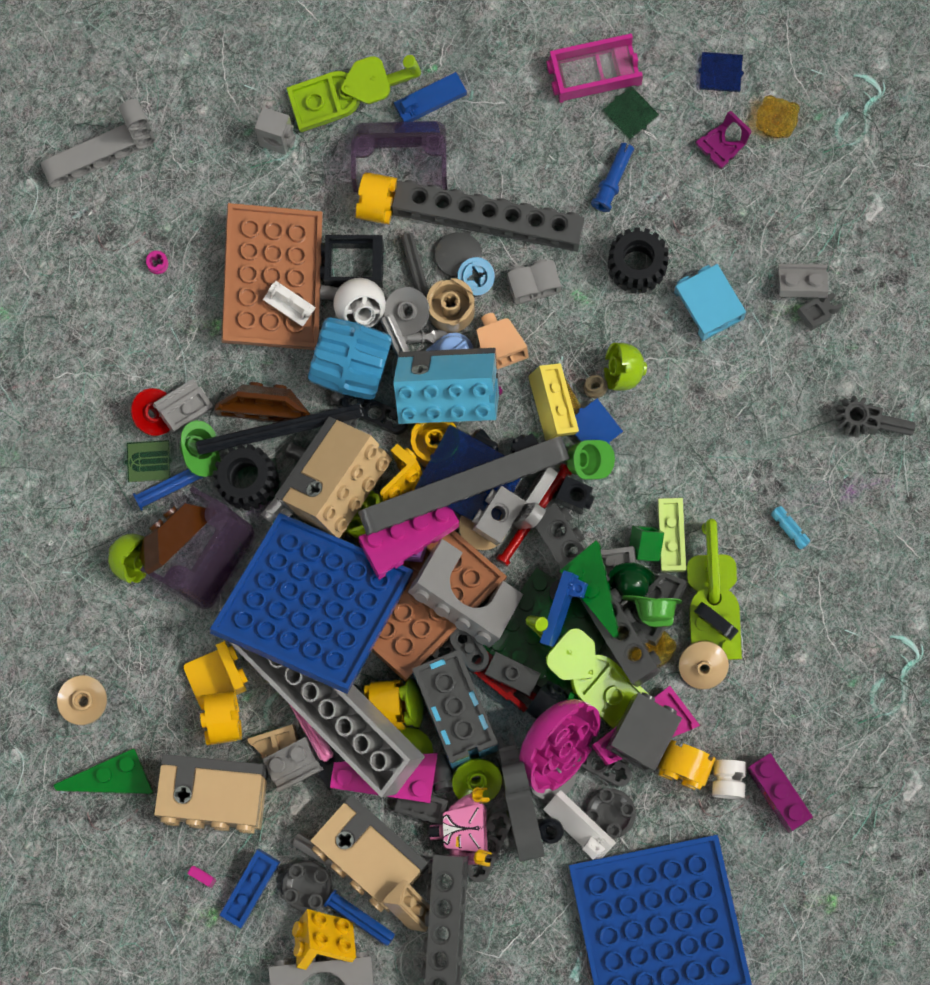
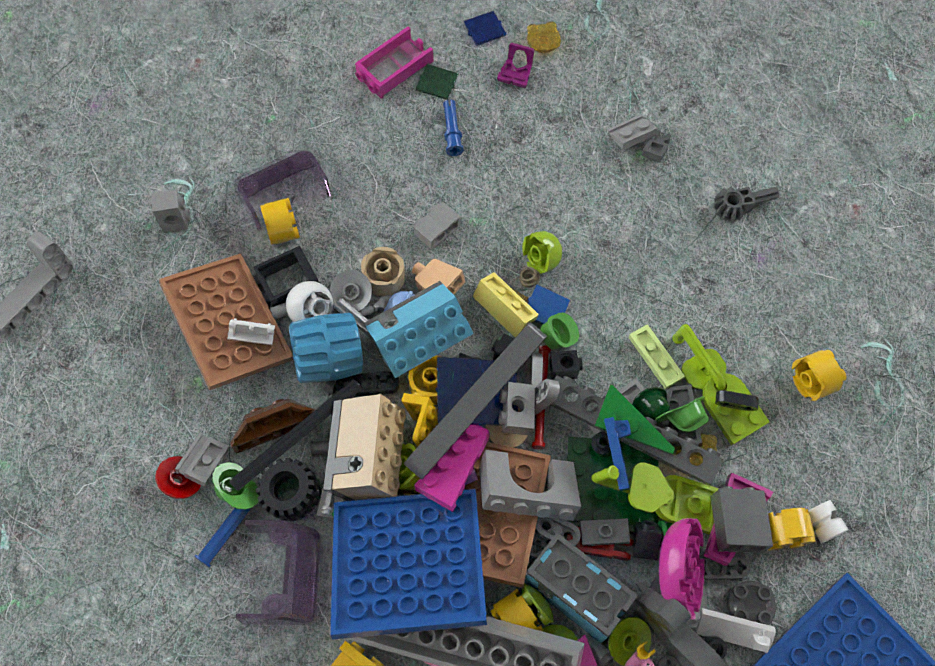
camera: 35 degrees left, 10 degrees down
lime cylinder [108,533,147,583] -> none
clear green piece [125,440,173,482] -> none
reddish brown wedge [139,503,217,575] -> none
dark pink bush [146,250,169,274] -> none
lime plate [287,54,421,132] -> none
dark grey brick [392,180,584,252] -> none
blue hinge [394,72,467,125] -> none
dark grey axle [401,233,429,298] -> none
dark grey dish [435,232,482,277] -> none
gear [457,257,495,296] -> none
black tyre [608,227,669,293] -> none
green panel [629,525,664,561] -> none
medium azure panel [674,264,746,341] -> none
tan dish [679,641,729,689] -> none
magenta brick [747,753,813,833] -> none
medium azure axle [771,506,810,549] -> none
none -> yellow brick [792,350,847,401]

